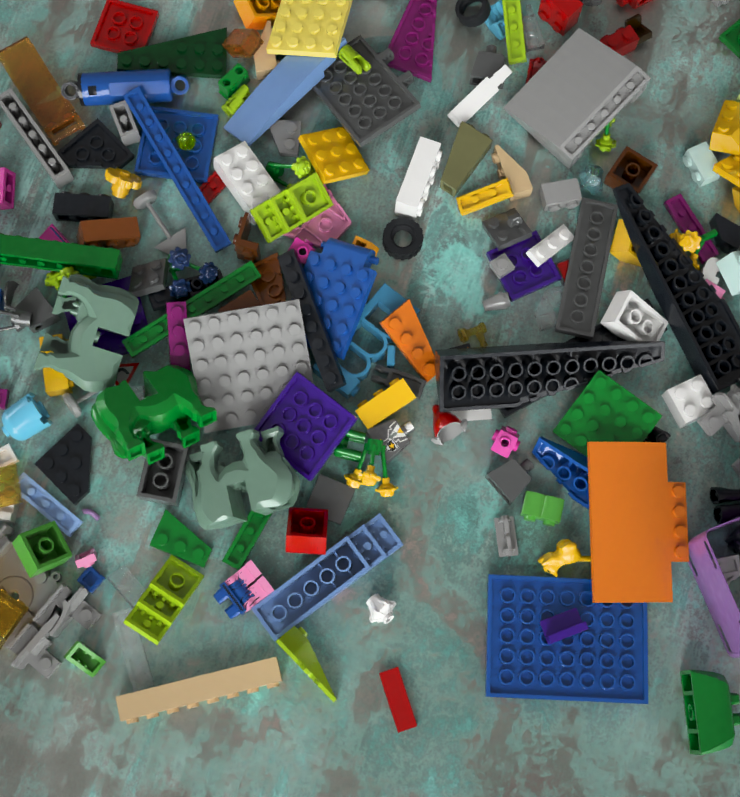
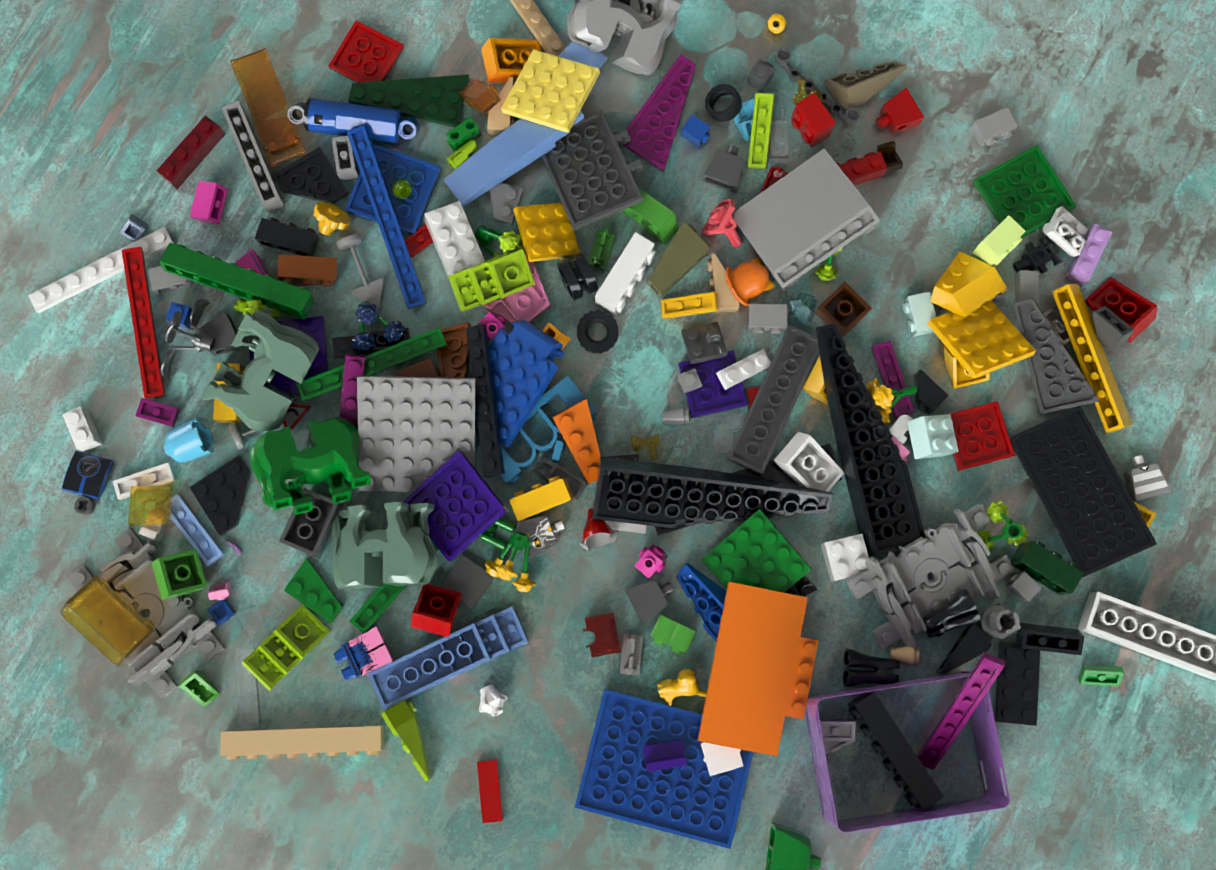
camera: 15 degrees right, 5 degrees up
dark grey plate [129,258,169,297] -> none
reddish brown bracket [233,212,261,264] -> none
lime hinge [338,45,371,75] -> none
white piece [447,64,513,128] -> none
none -> black wheel [557,252,598,301]
none -> clear red piece [583,613,621,658]
none -> bright green hinge [588,228,615,270]
none -> bright green wedge [622,187,679,246]
none -> blue brick [681,115,711,148]
none -> white piece [700,742,743,776]
none -> coral piece [701,199,743,248]
none -> orange hair [725,258,775,306]

